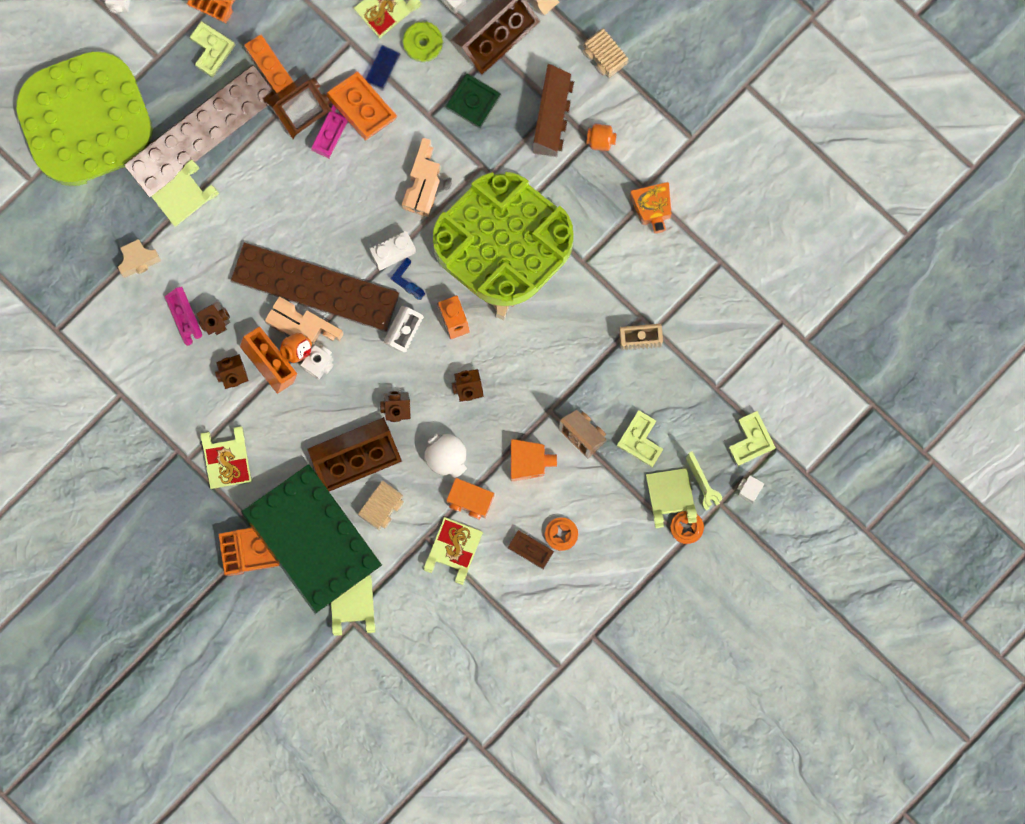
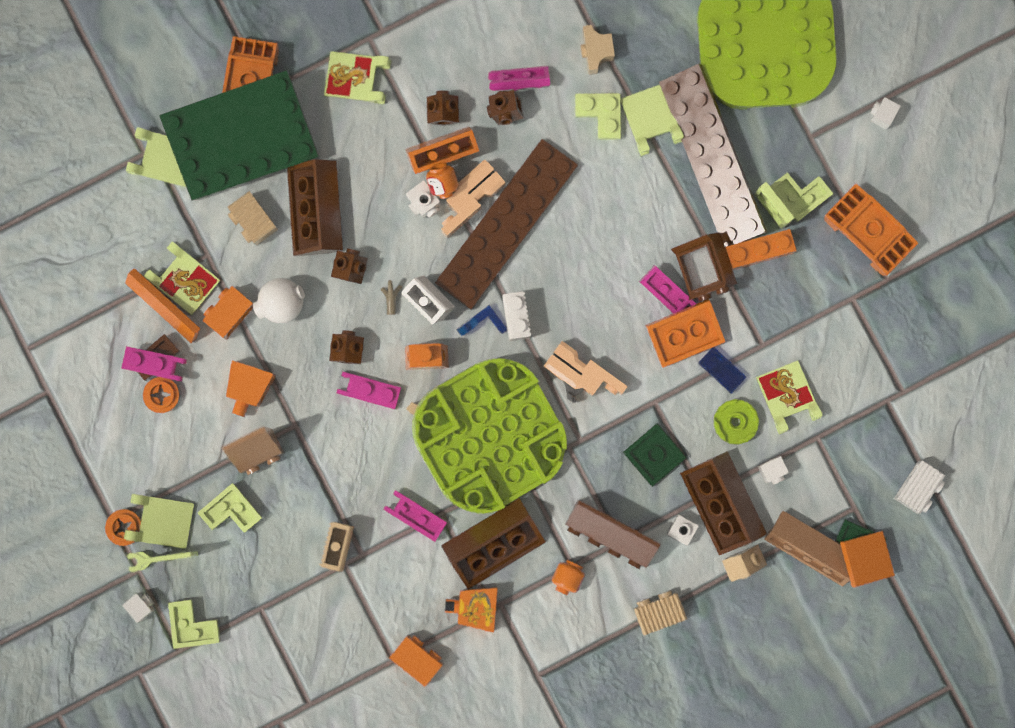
camera: 110 degrees right, 5 degrees up
none -> dark pink hinge [121,346,187,382]
none -> orange tile [125,269,200,343]
none -> dark pink hinge [336,371,401,410]
none -> dark tan bar [381,280,402,315]
none -> dark pink hinge [383,490,447,542]
none -> orange brick [389,635,443,687]
none -> reddish brown slope [441,498,545,589]
none -> yellowish green plate [575,93,621,140]
none -> white plate [667,514,699,546]
none -> yellowish green plate [754,182,795,229]

